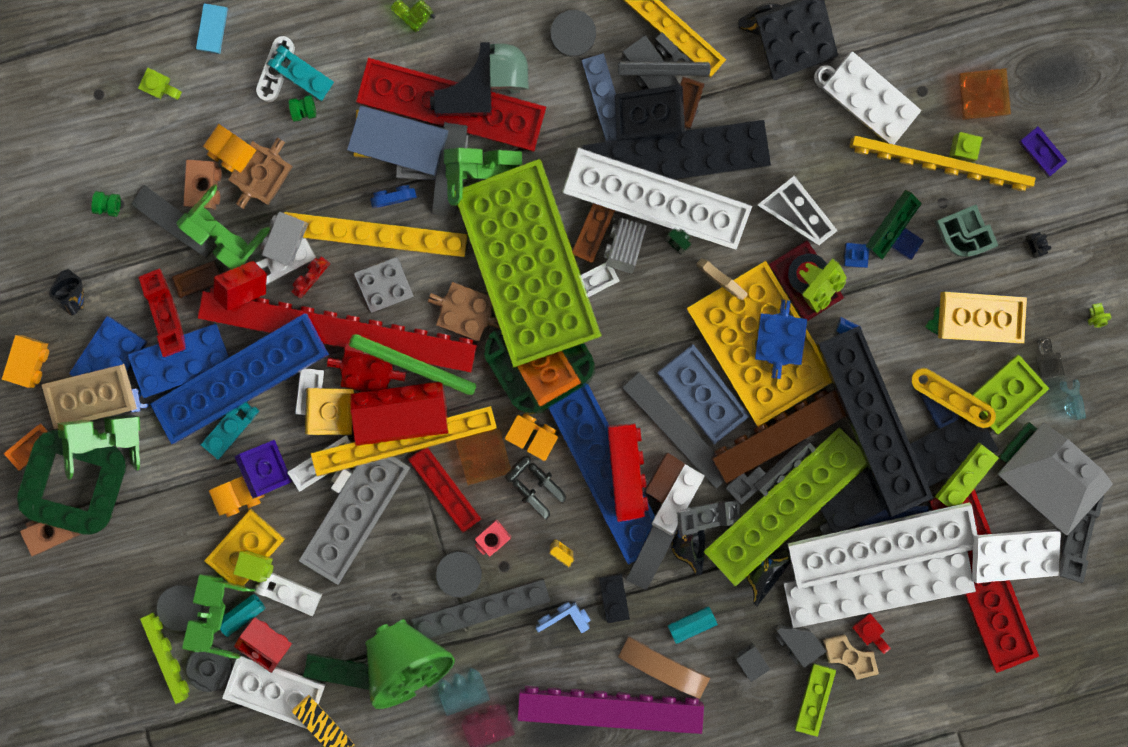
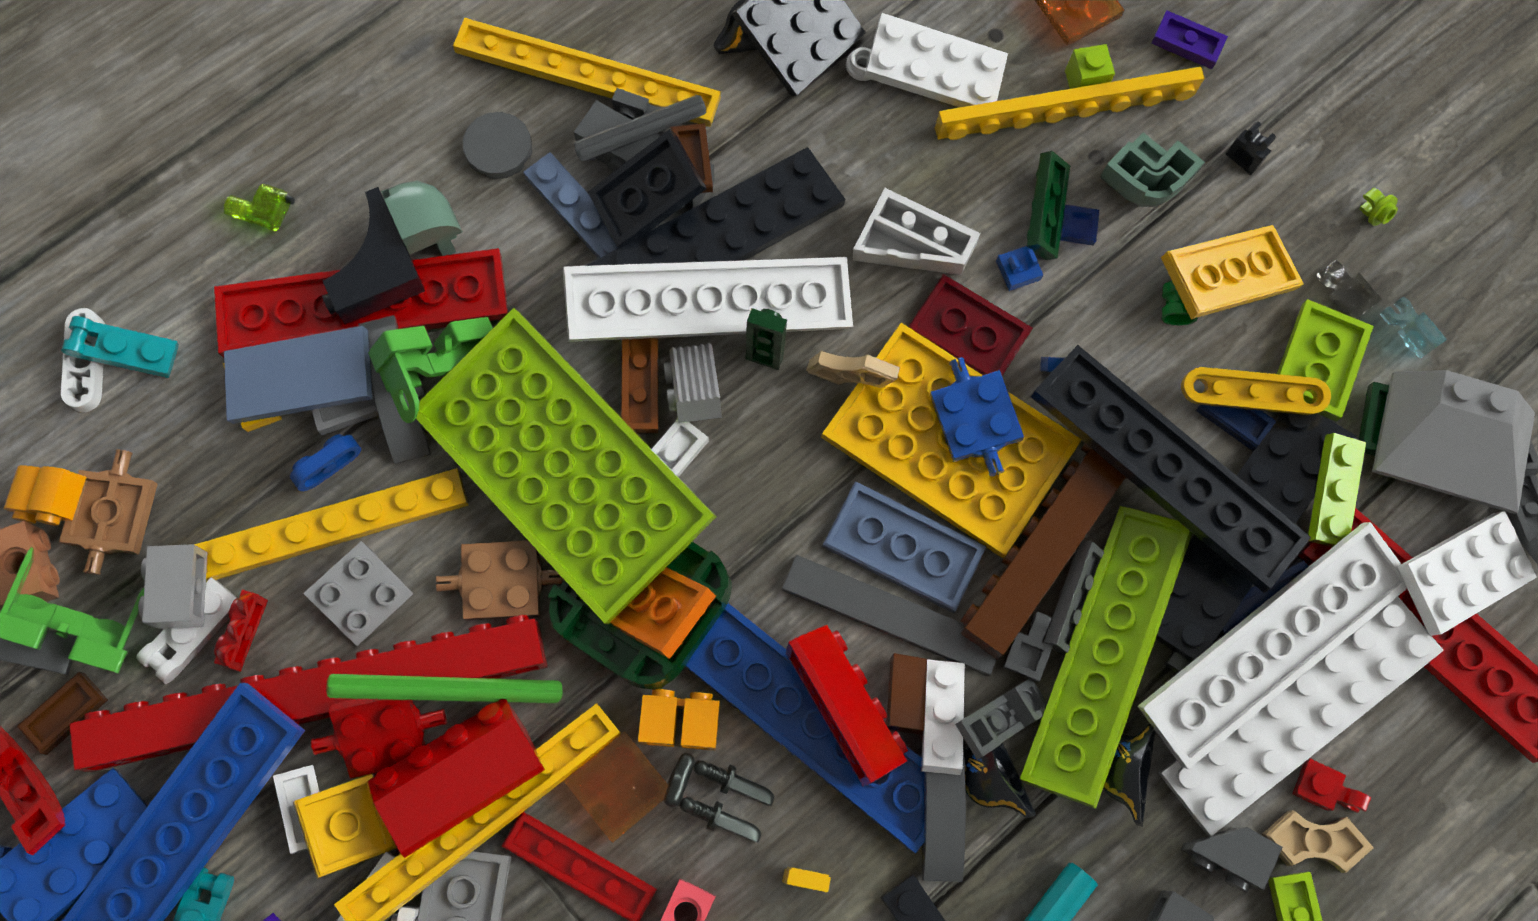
camera: 30 degrees left, 15 degrees down
red brick [214,261,267,311] -> none
green wheel [289,95,317,122] -> none
lime plate [788,253,847,313] -> none

